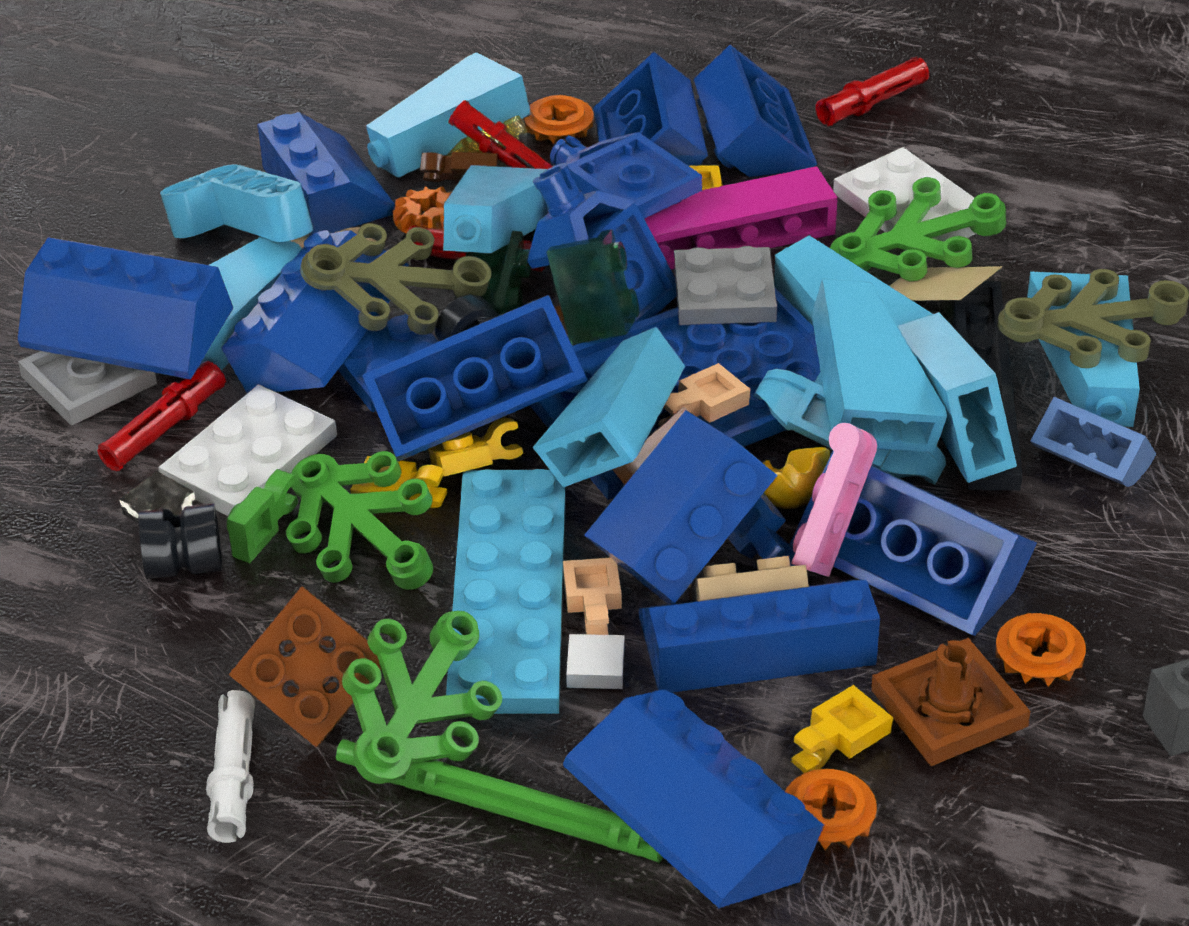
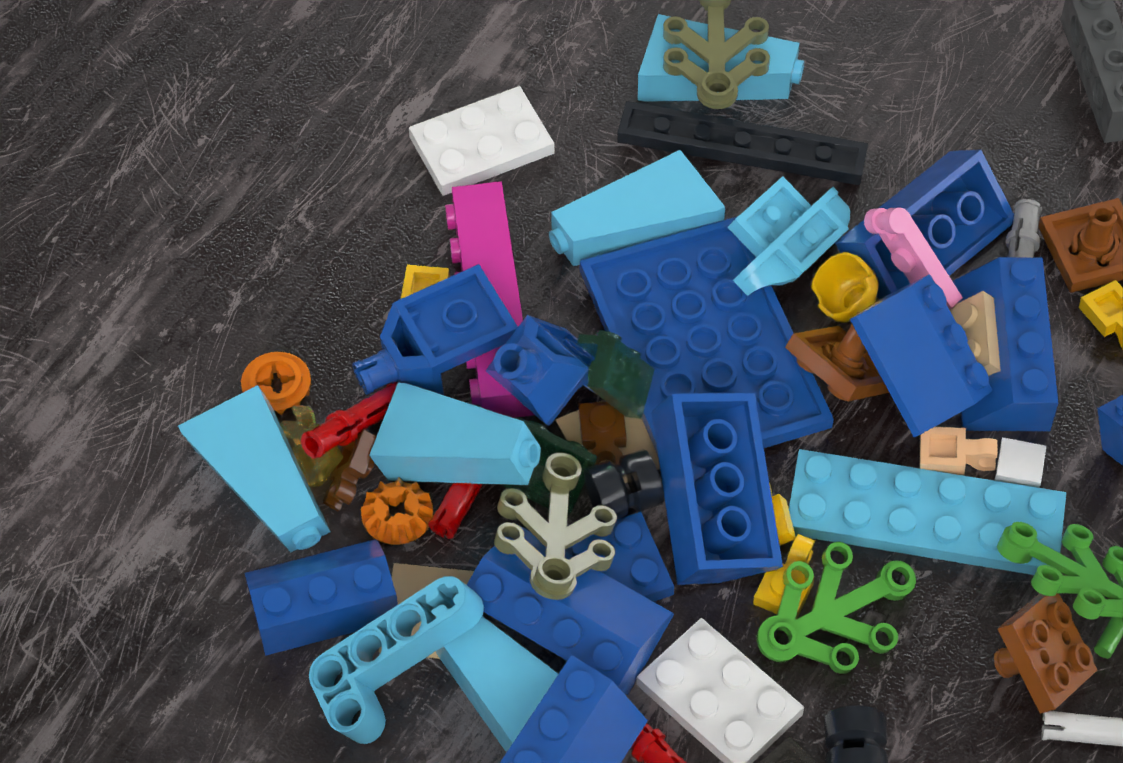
camera: 80 degrees left, 15 degrees up
bright green plate [227,469,298,563] -> none
medium azure slope [533,327,685,487] -> none
blue slope [593,52,708,166] -> none
light nougat plate [659,363,750,426] -> none
light grey plate [674,246,777,325] -> none
blue slope [693,45,817,177] -> none
medium azure slope [811,278,947,452] -> none
red pin [815,56,929,126] -> none
bright green plant [830,177,1006,281] -> none
tan sticker [890,266,1003,301] -> none
medium azure slope [898,312,1017,483] -> none
orange gear [996,613,1086,687] -> none
medium blue brick [1030,397,1156,487] -> none
none -> light grey pin [1005,199,1042,258]

